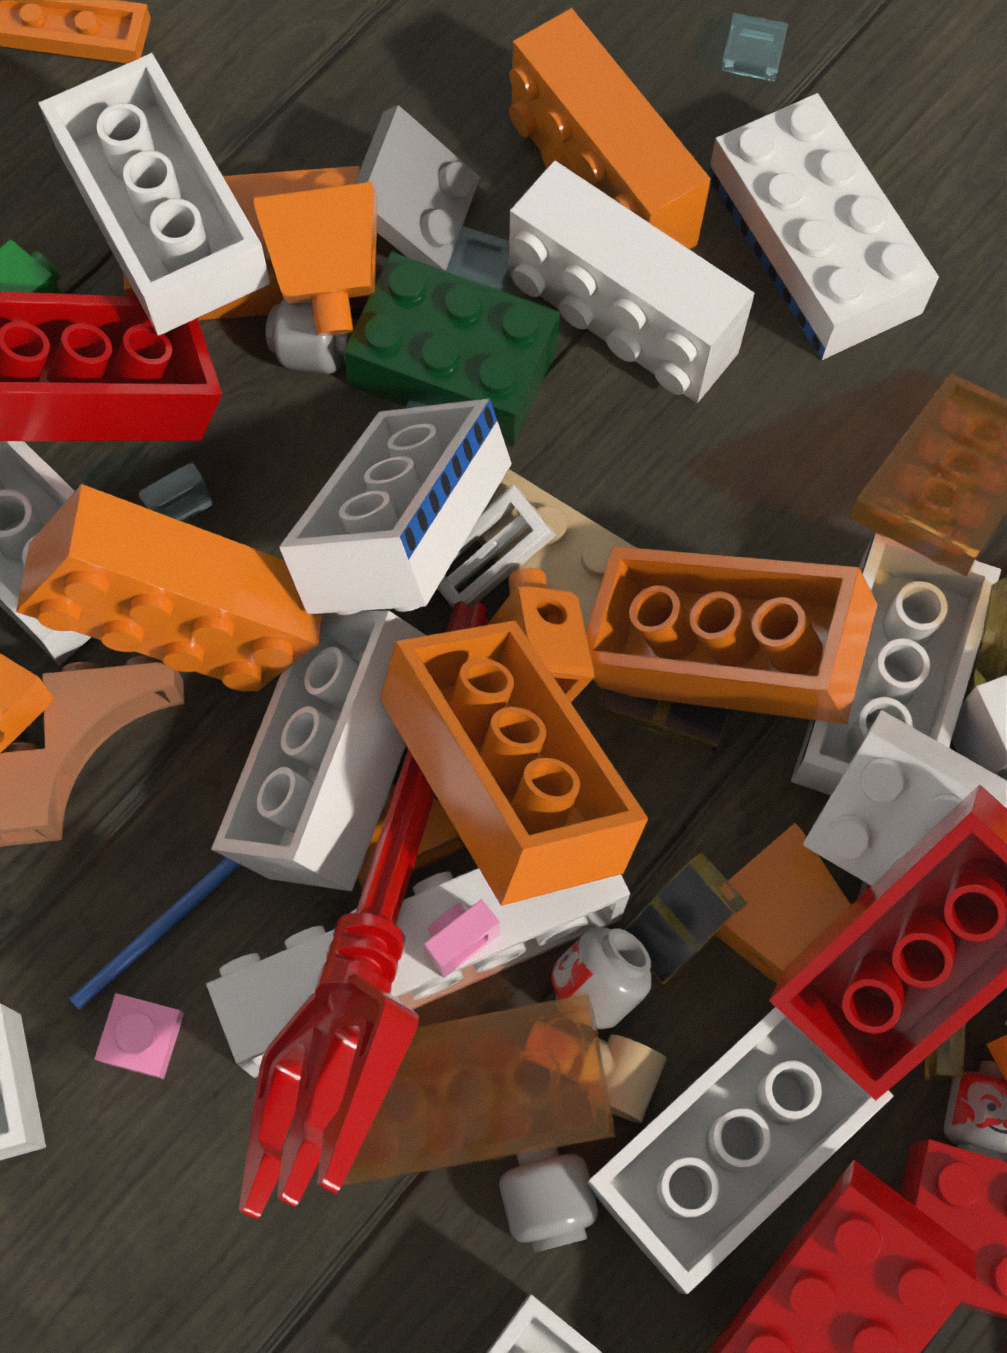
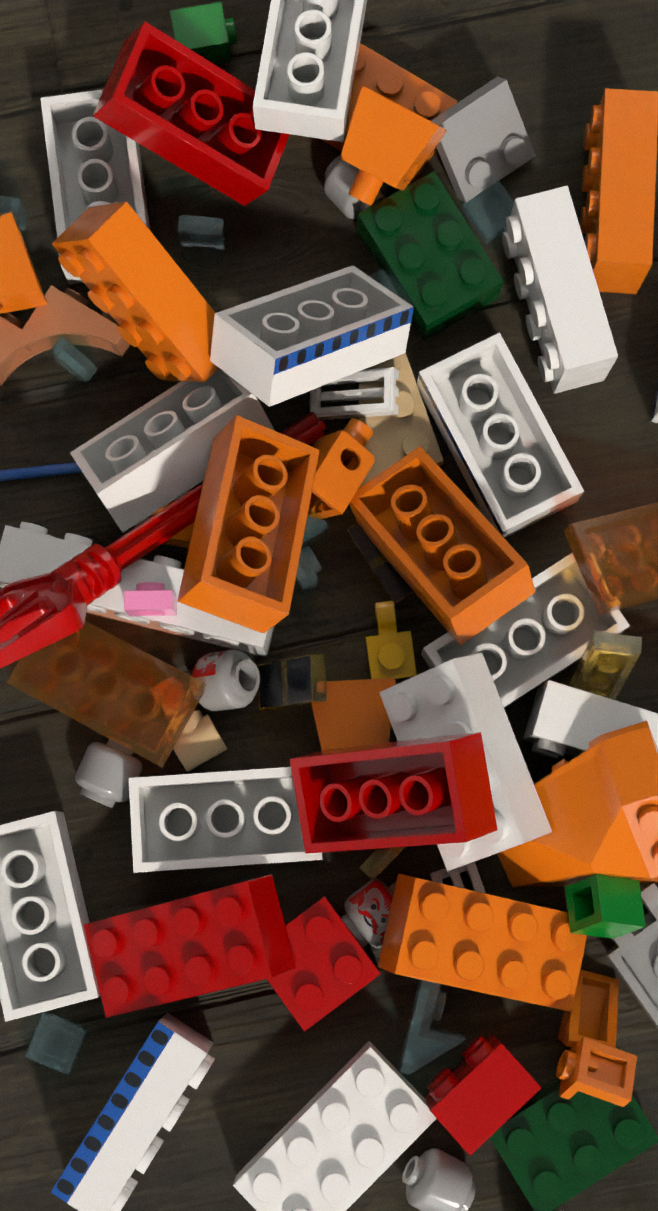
camera: 40 degrees right, 10 degrees up
none -> clear light blue tile [51,336,98,382]
none -> yellow plate [365,601,417,679]
none -> white brick [417,332,584,538]

